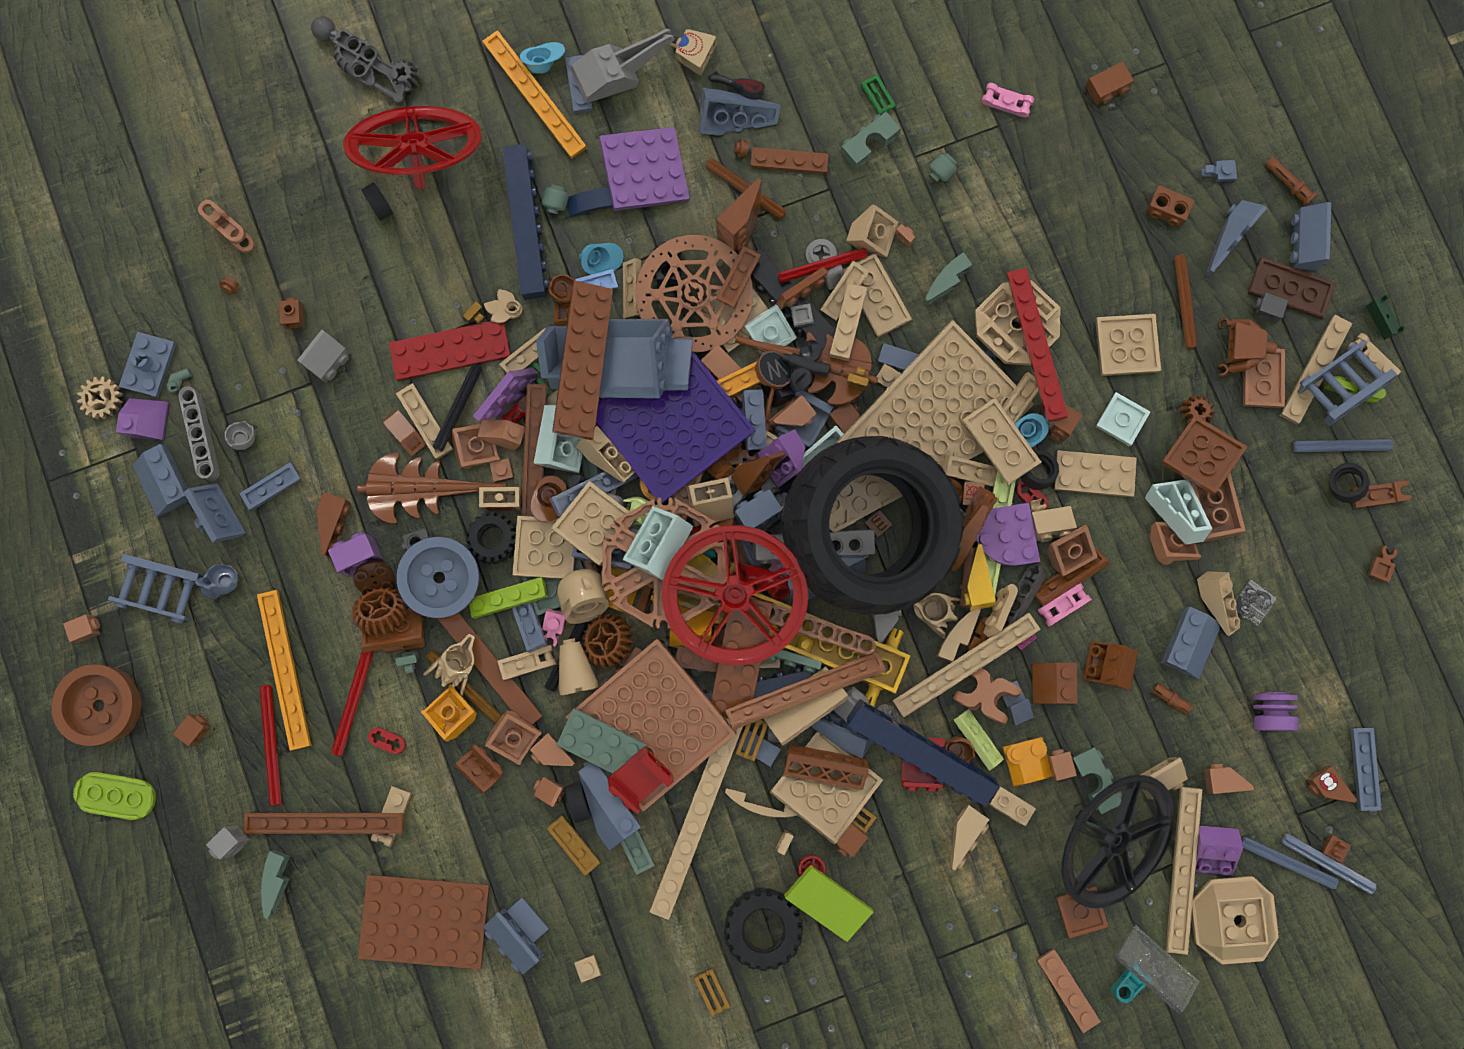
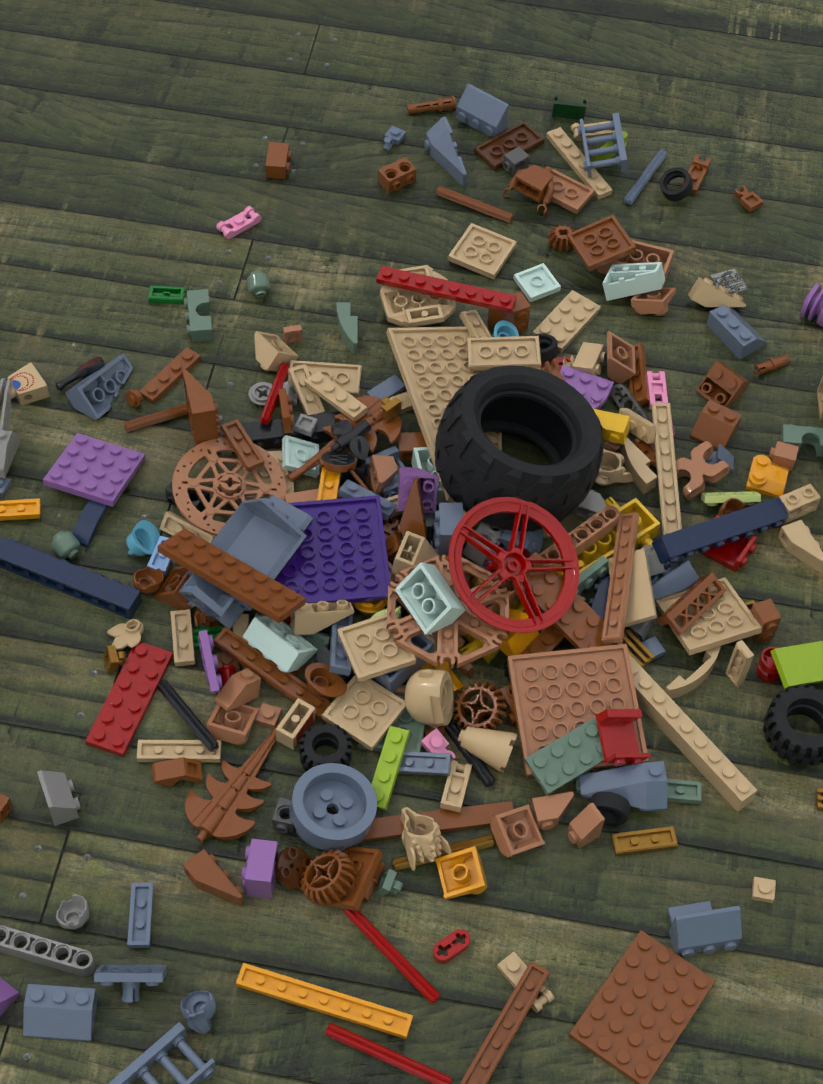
camera: 65 degrees left, 25 degrees down
dark orange bracket [455,744,503,795] -> none

